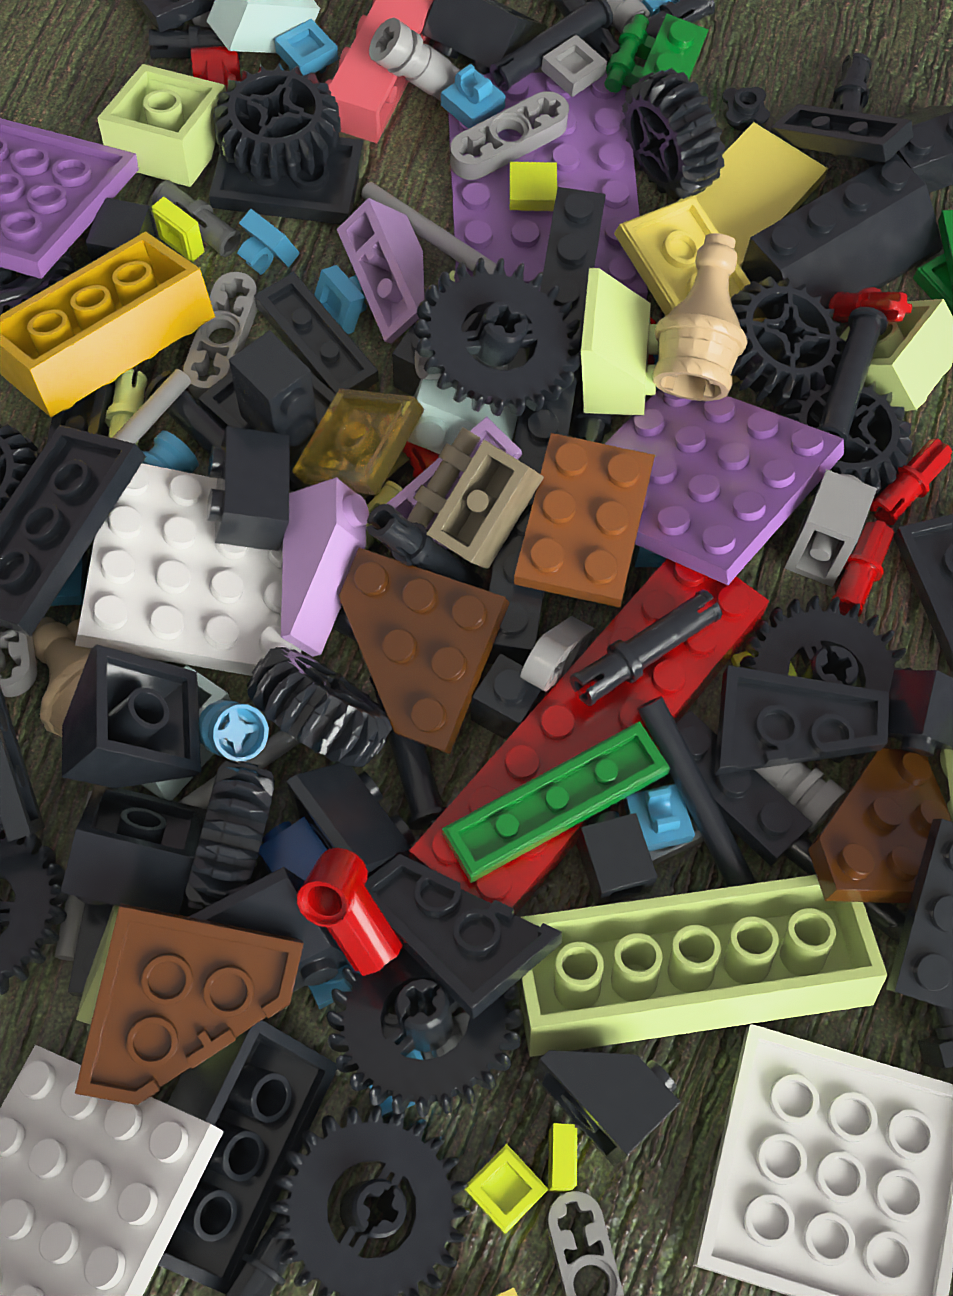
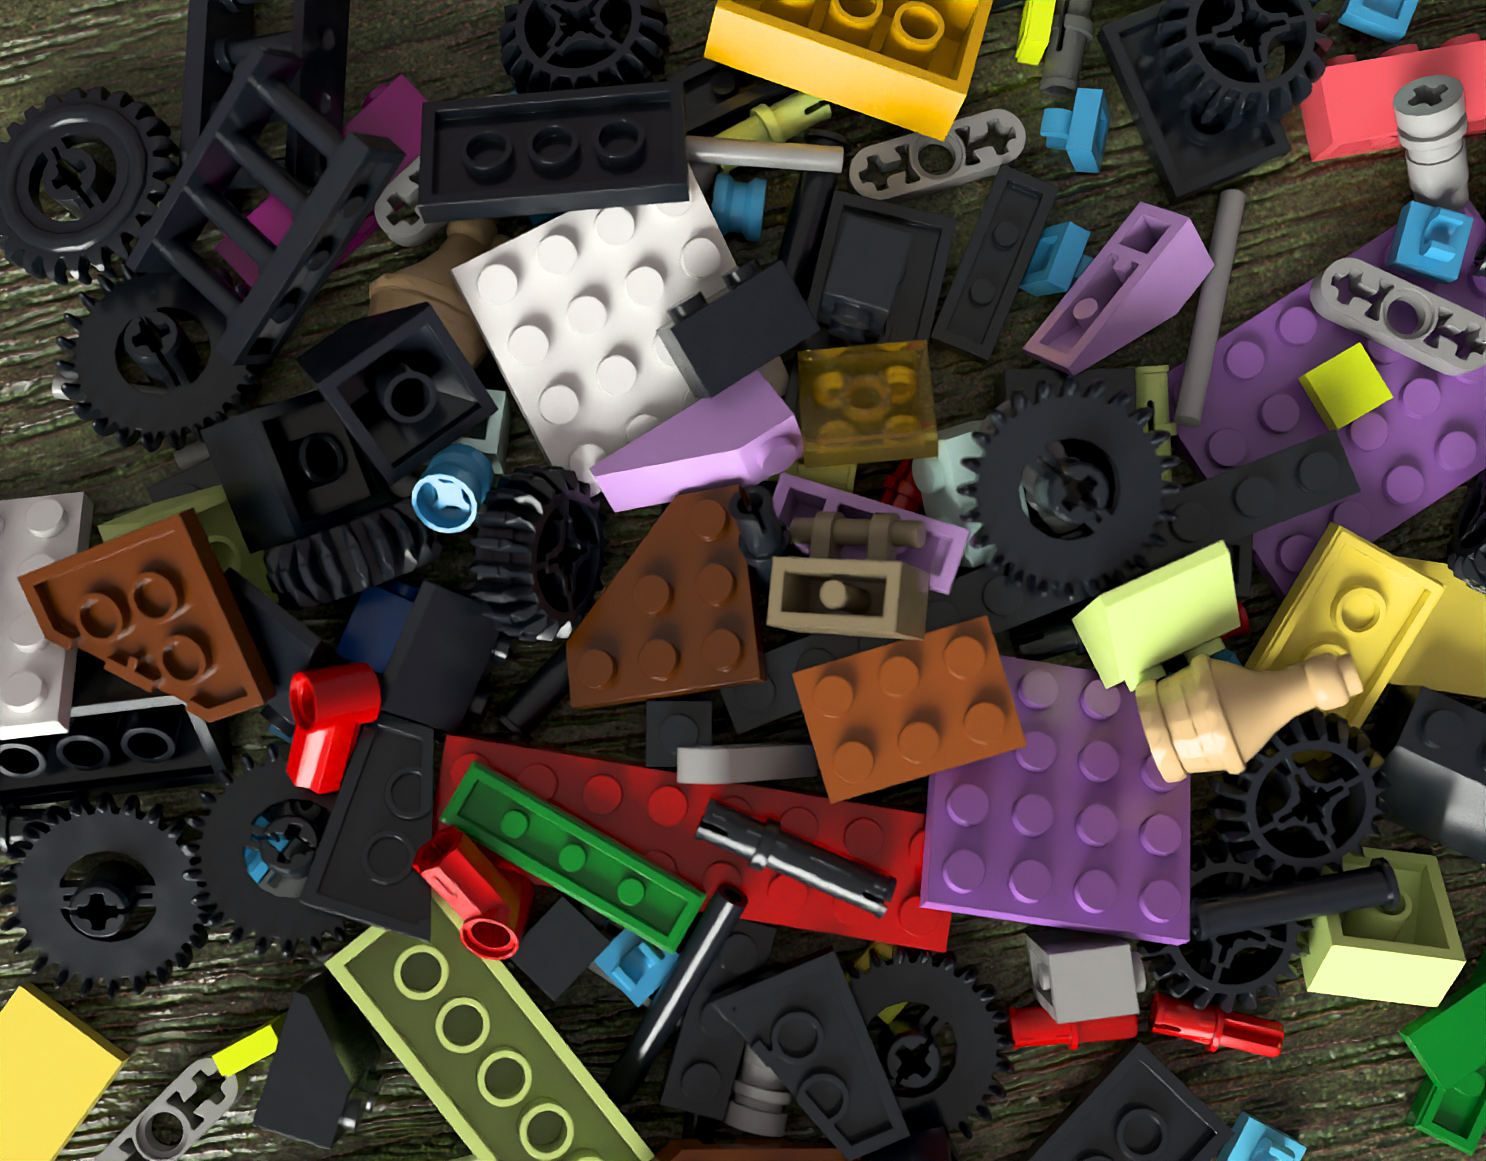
camera: 65 degrees right, 20 degrees up
neon yellow tile [464,1144,549,1235] -> none
red axle [829,287,912,323] -> none
none -> red piece [412,824,535,960]

